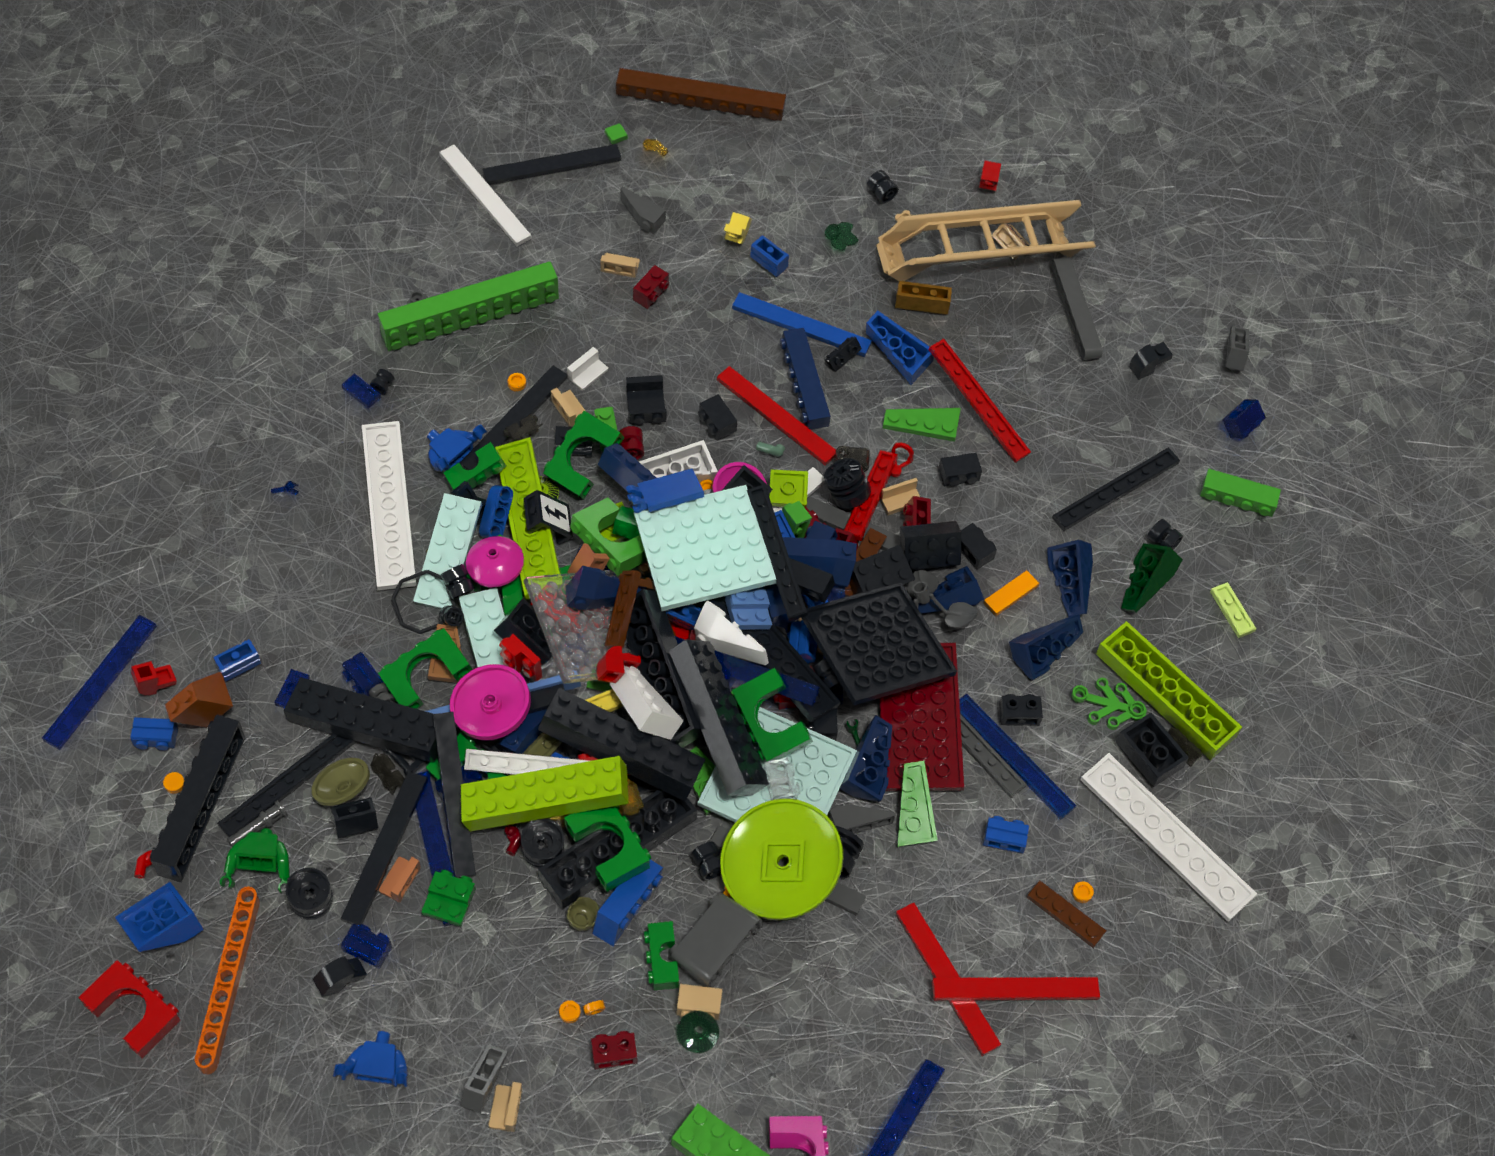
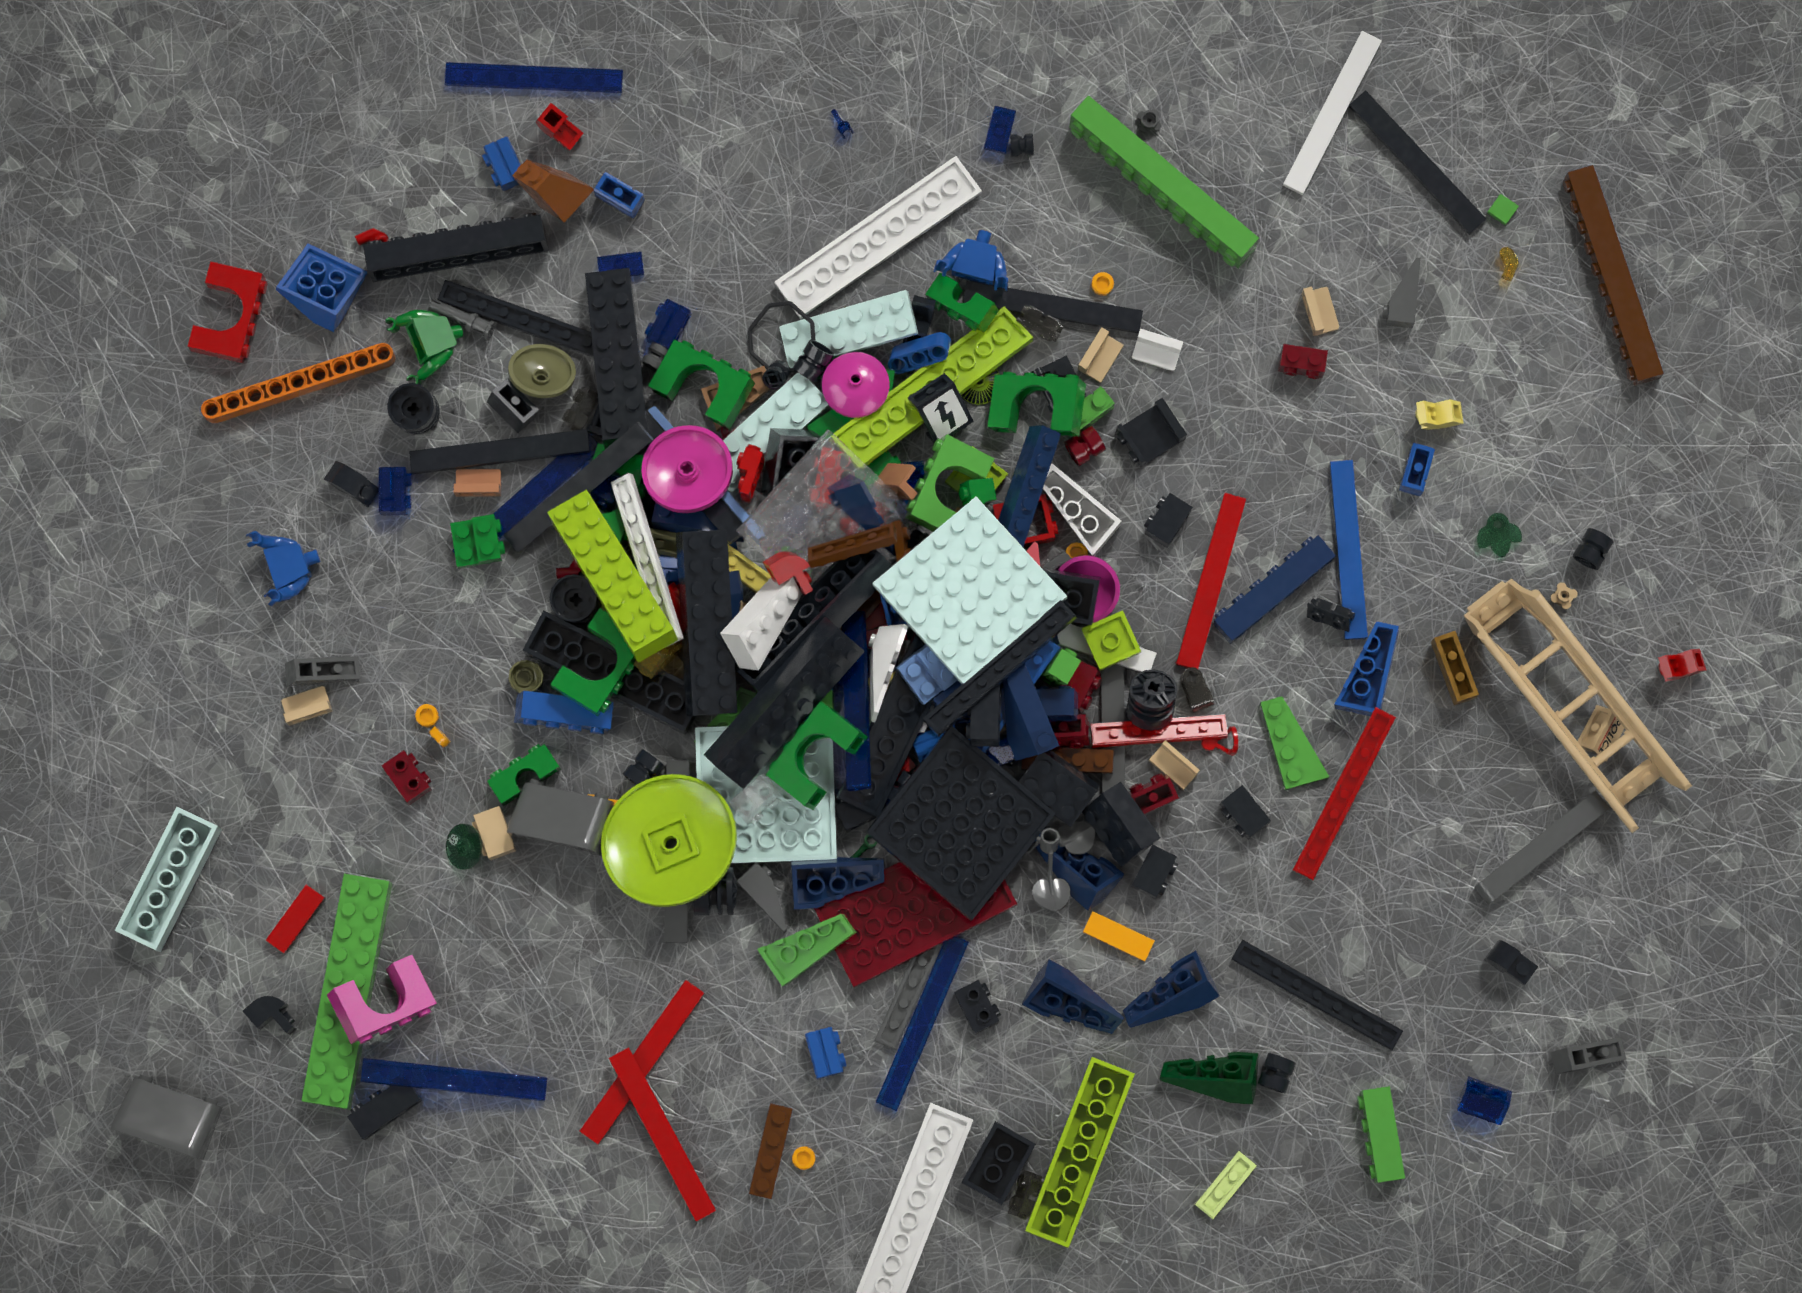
camera: 70 degrees right, 20 degrees up
light orange tile [163,772,184,794] -> none
blue tile [626,469,704,513] -> none
sand green arm [756,442,785,457] -> none
bright green plant [1071,678,1147,730] -> none

